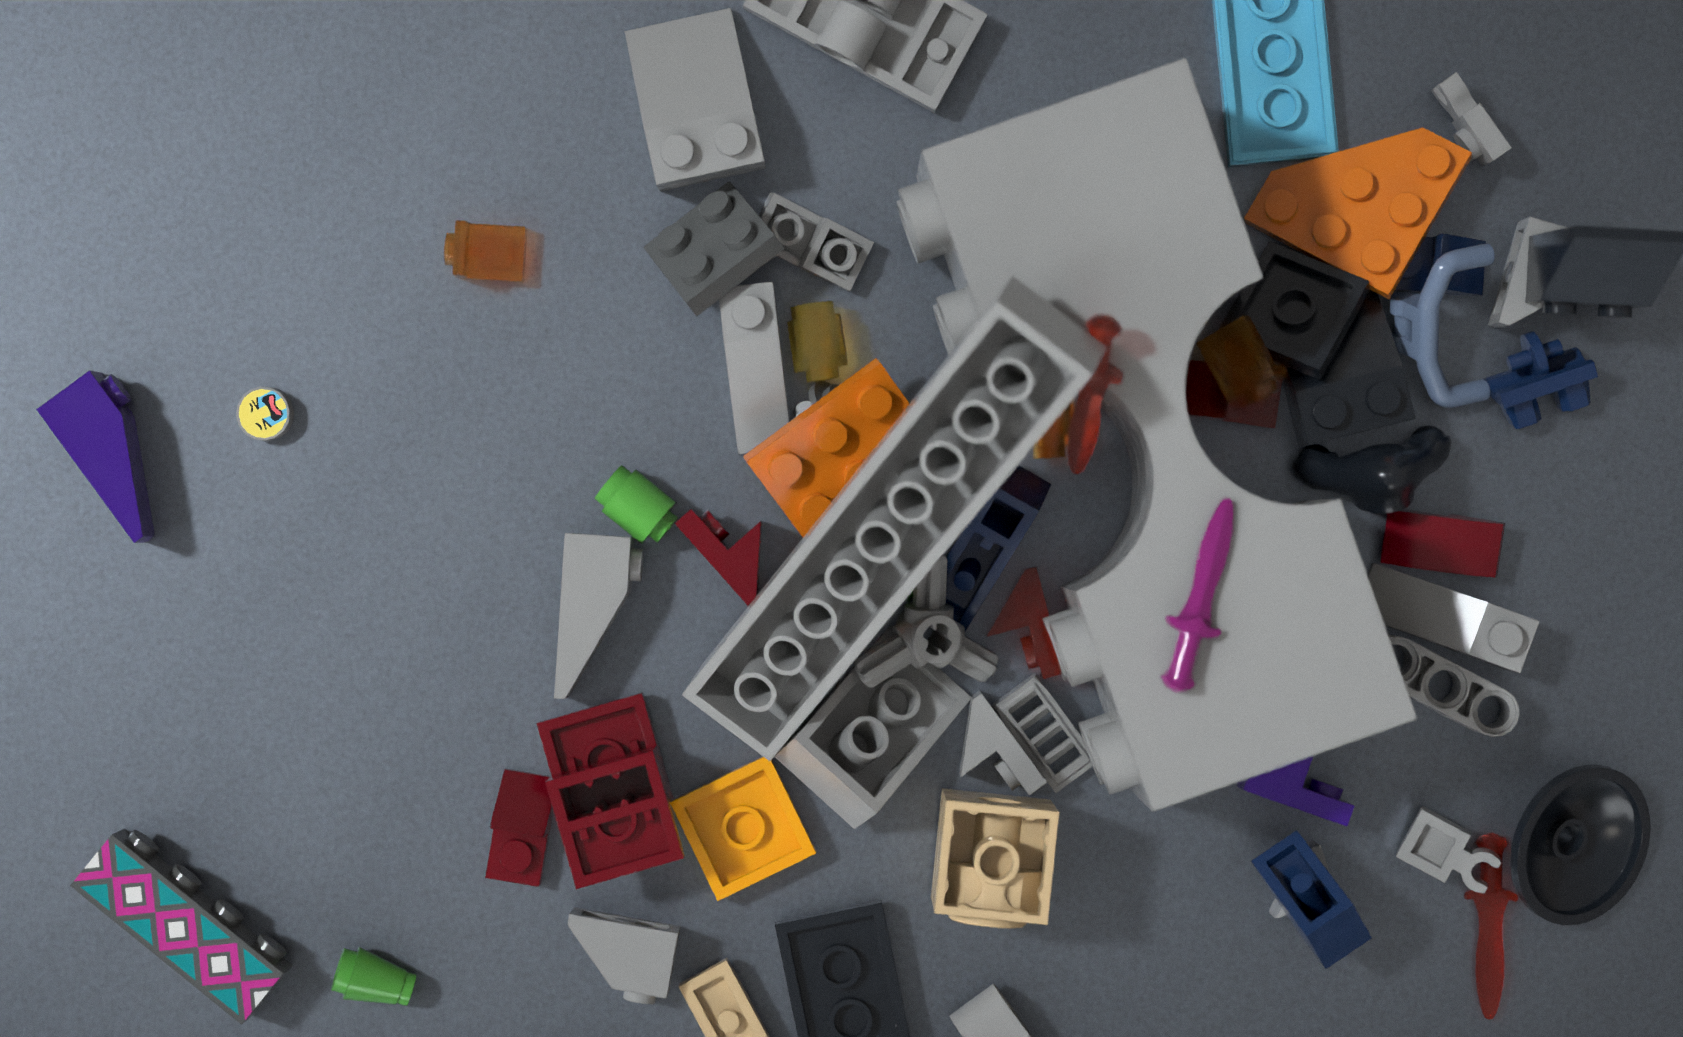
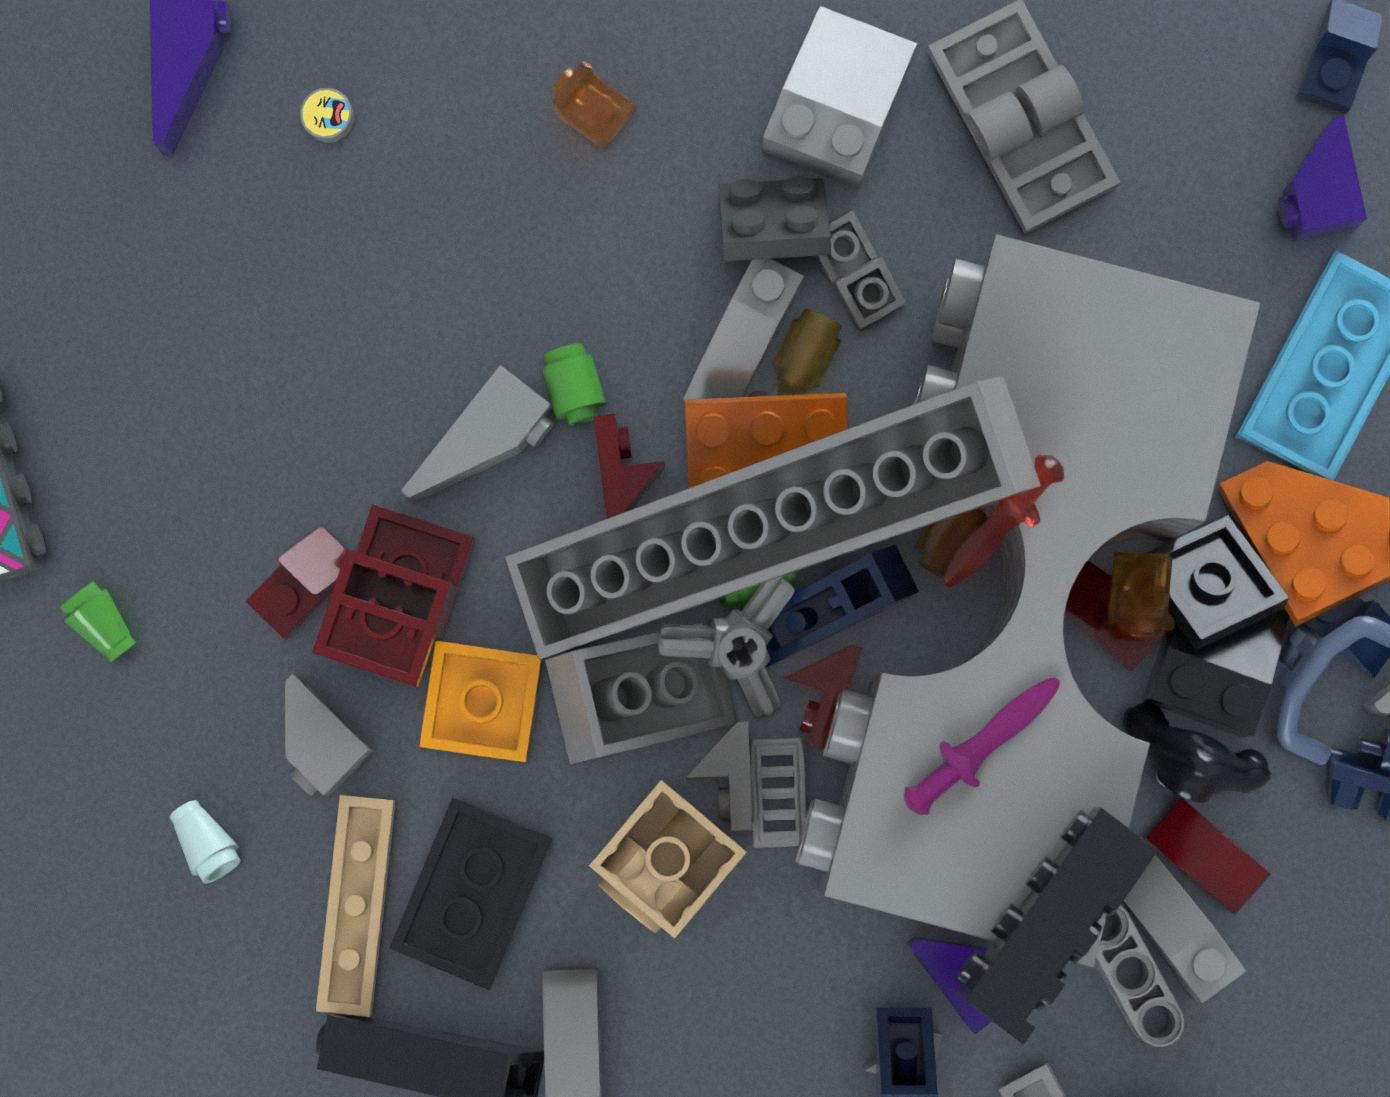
camera: 40 degrees right, 5 degrees down
none -> black wedge [955,807,1158,1045]

